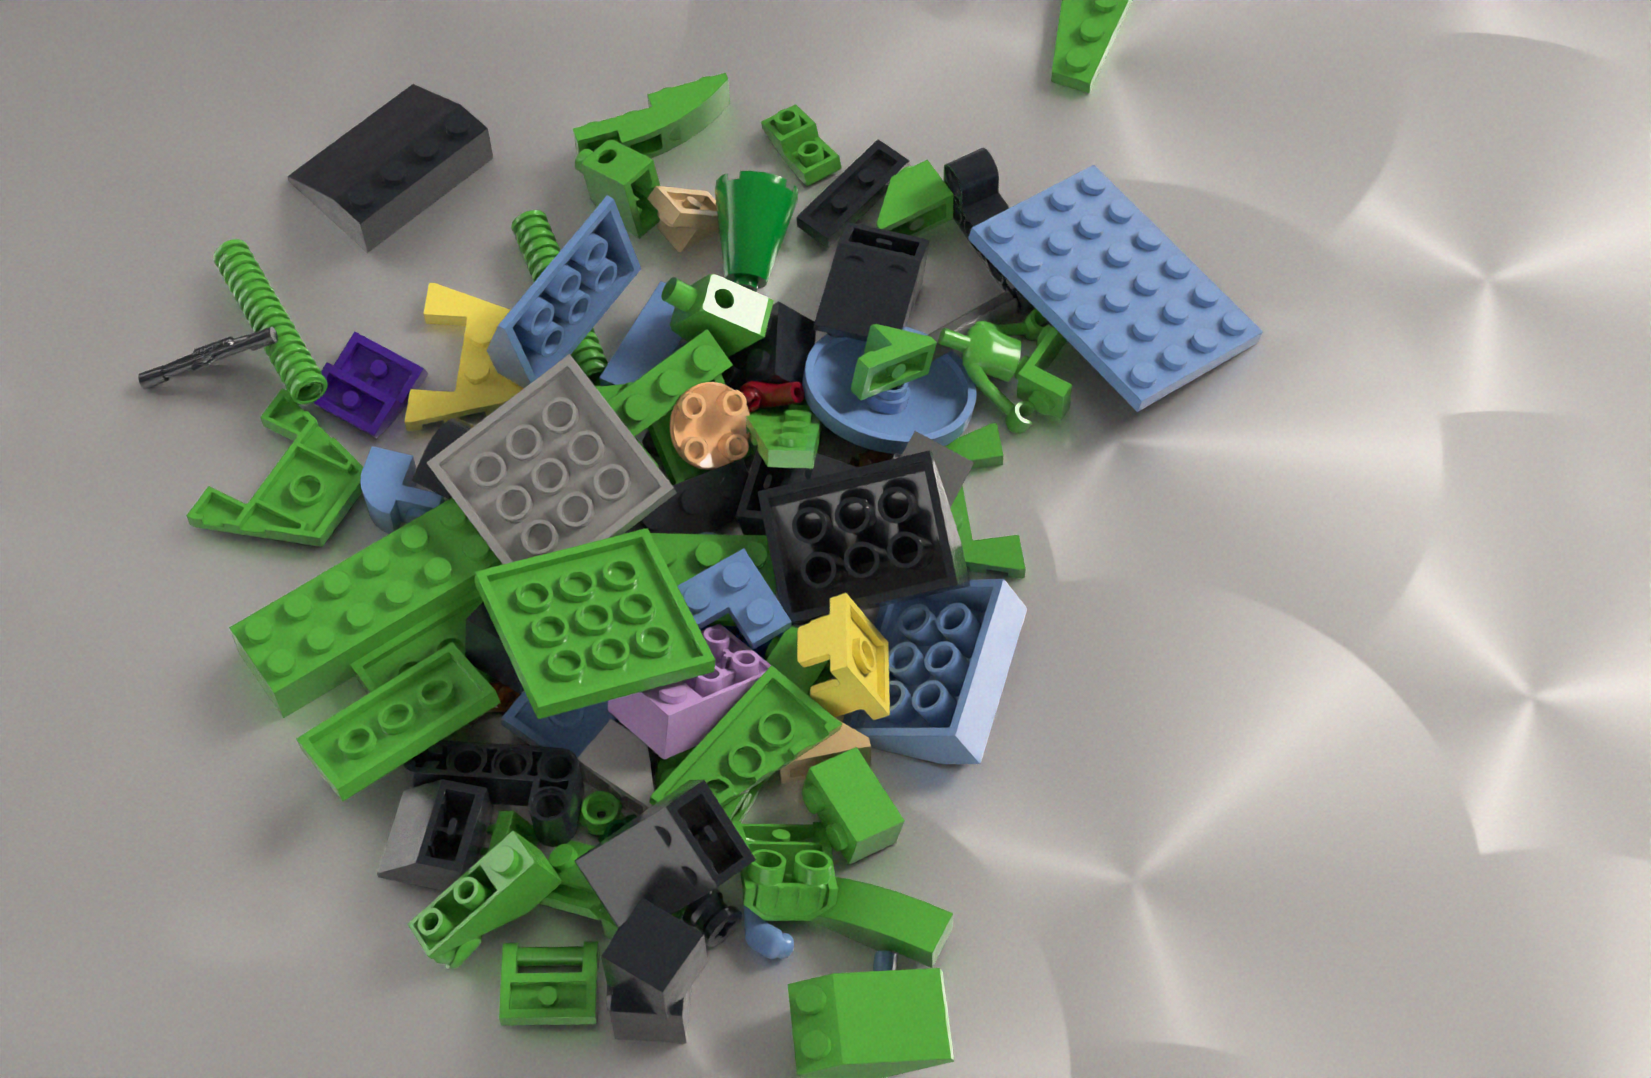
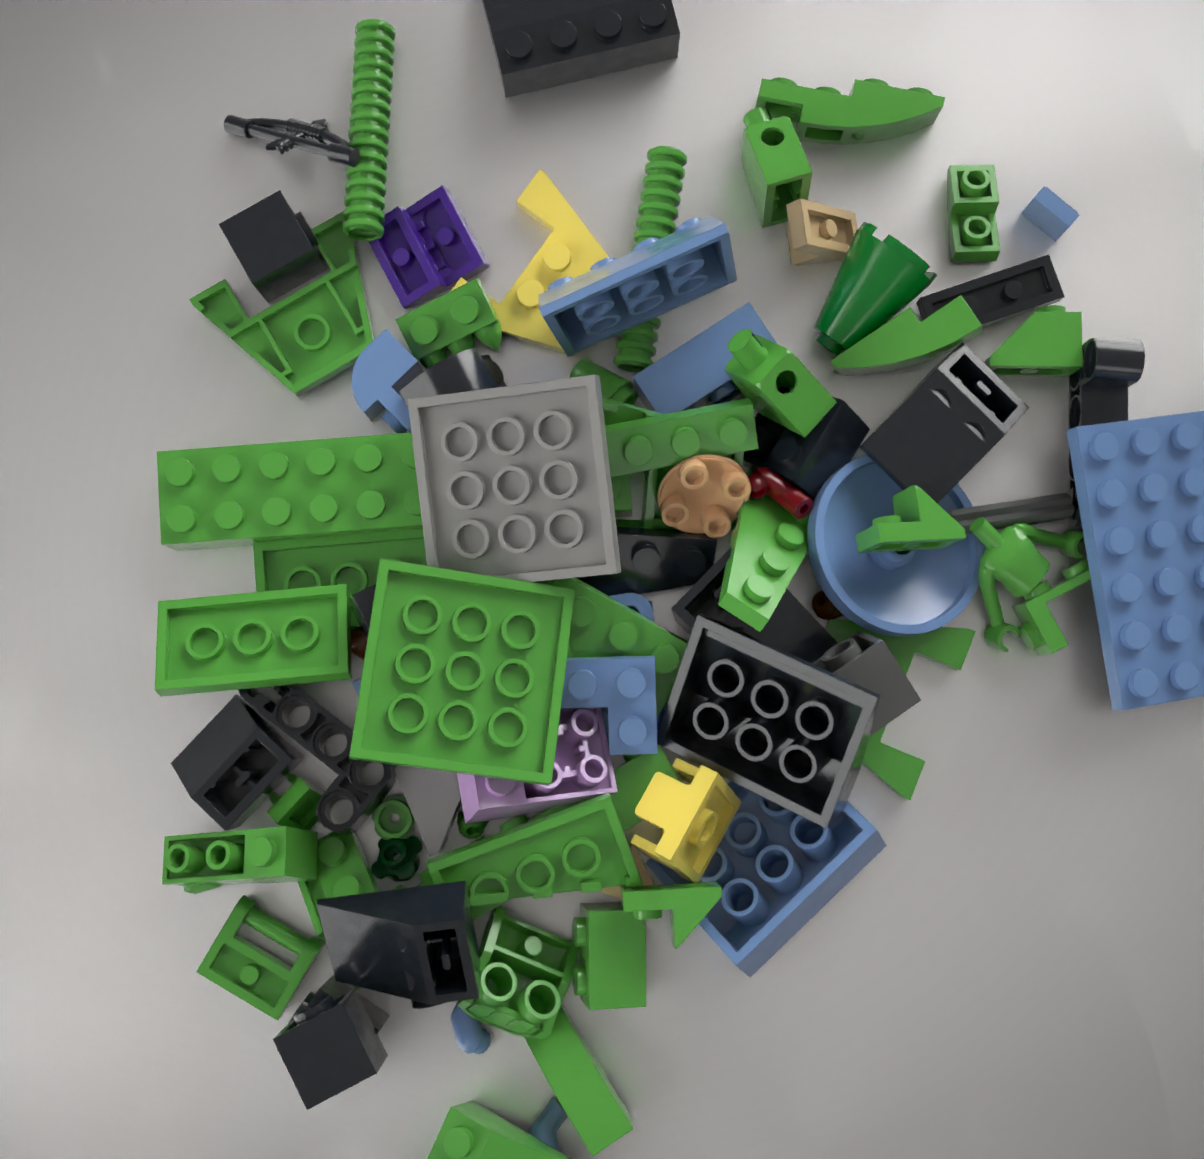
camera: 30 degrees right, 25 degrees up
none -> black head [219,190,327,303]
none -> bright green plate [395,279,502,369]
none -> bright green slope [620,881,722,949]
none -> bright green slope [831,295,983,375]
none -> medium blue tile [1021,186,1080,242]

